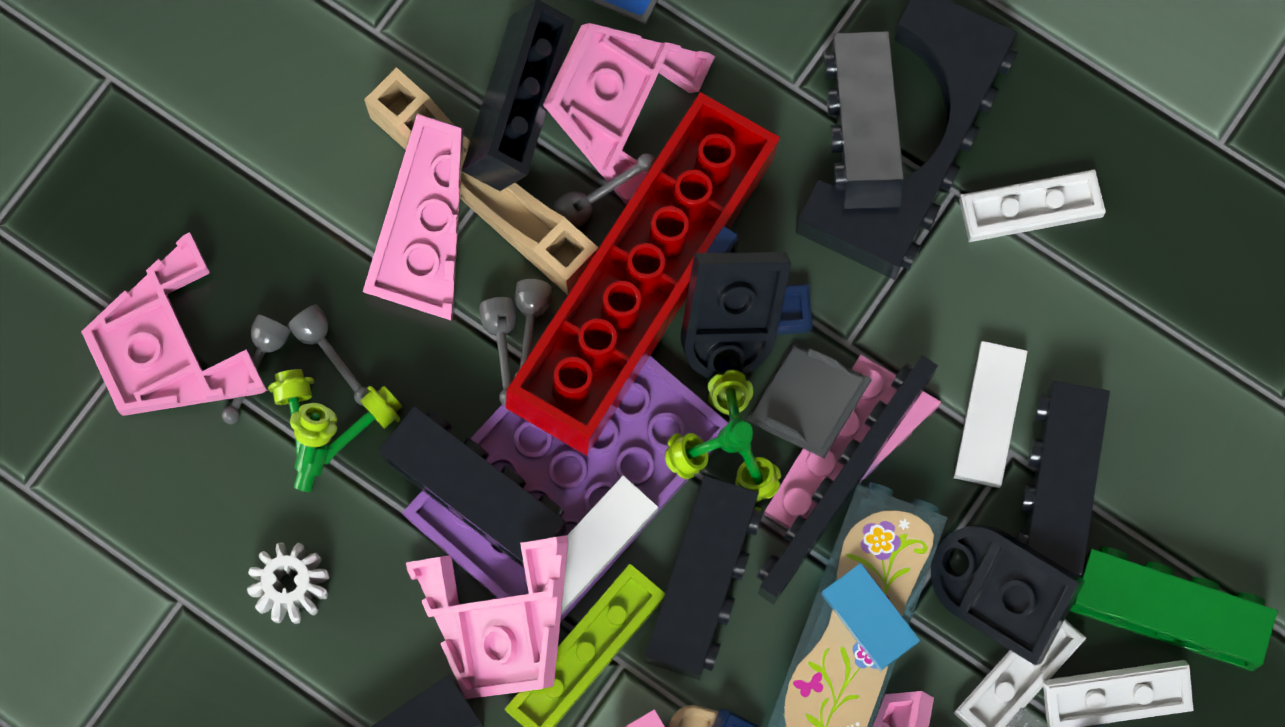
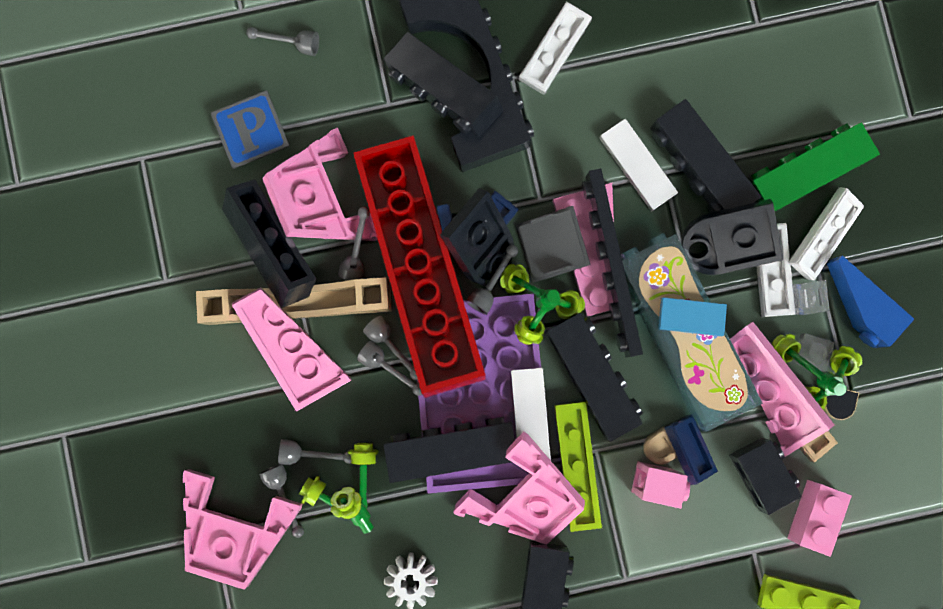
camera: 45 degrees left, 10 degrees up
none -> dark grey hinge [466,245,518,315]

